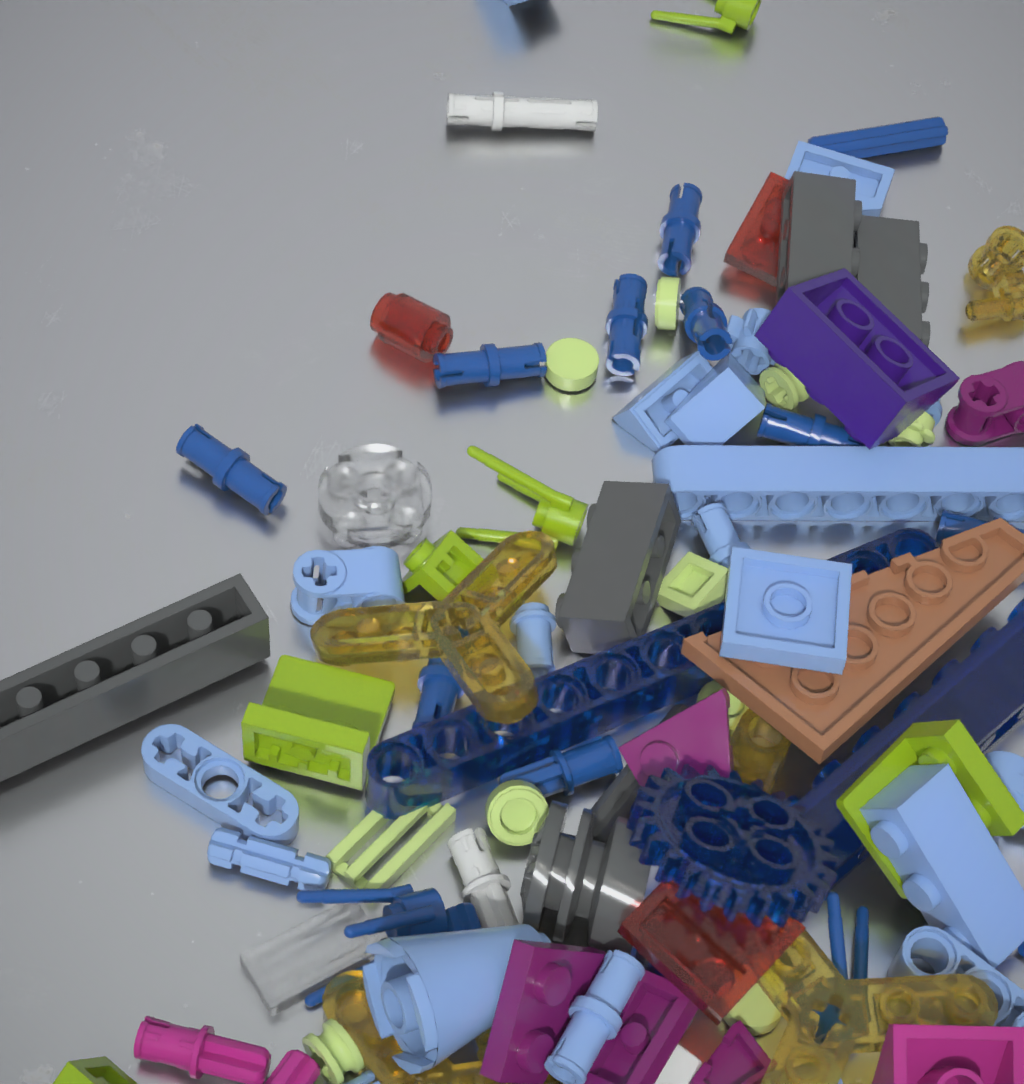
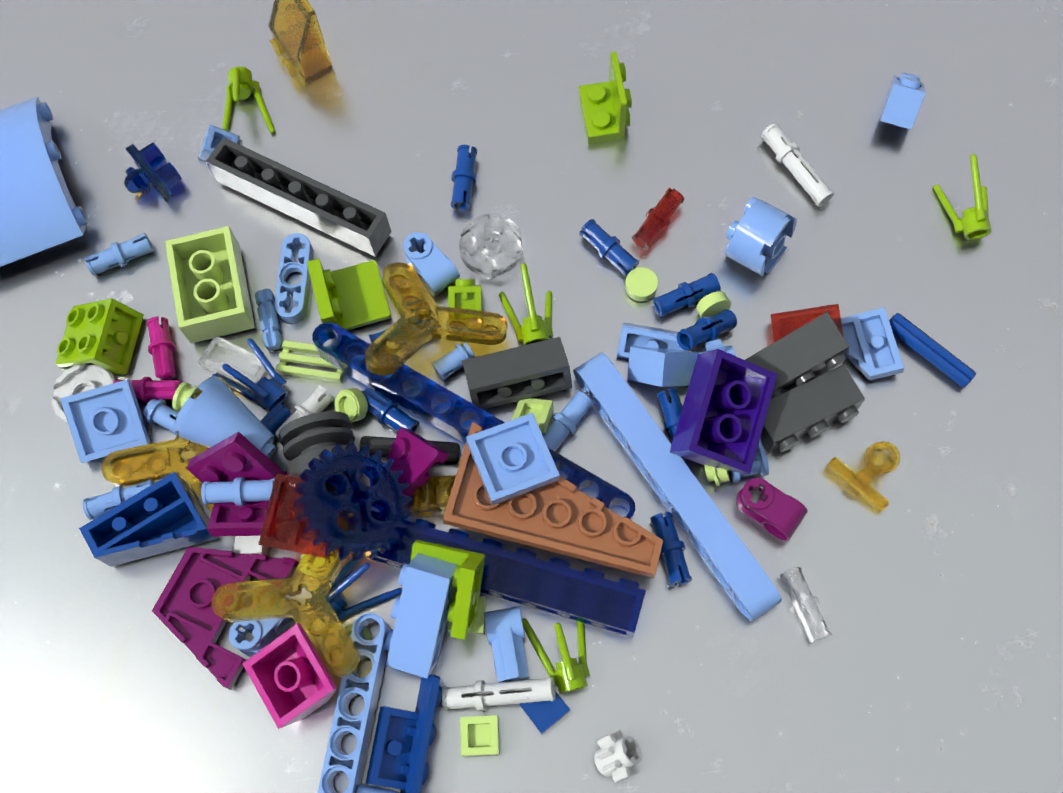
camera: 70 degrees right, 15 degrees up
clear red brick [370,292,453,363] -> none
blue pin [658,183,703,276] -> none
none -> yellowish green brick [165,226,255,343]
none -> lime bracket [579,52,632,144]
none -> clear red pin [632,188,684,250]
none -> light blue brick [725,197,797,276]

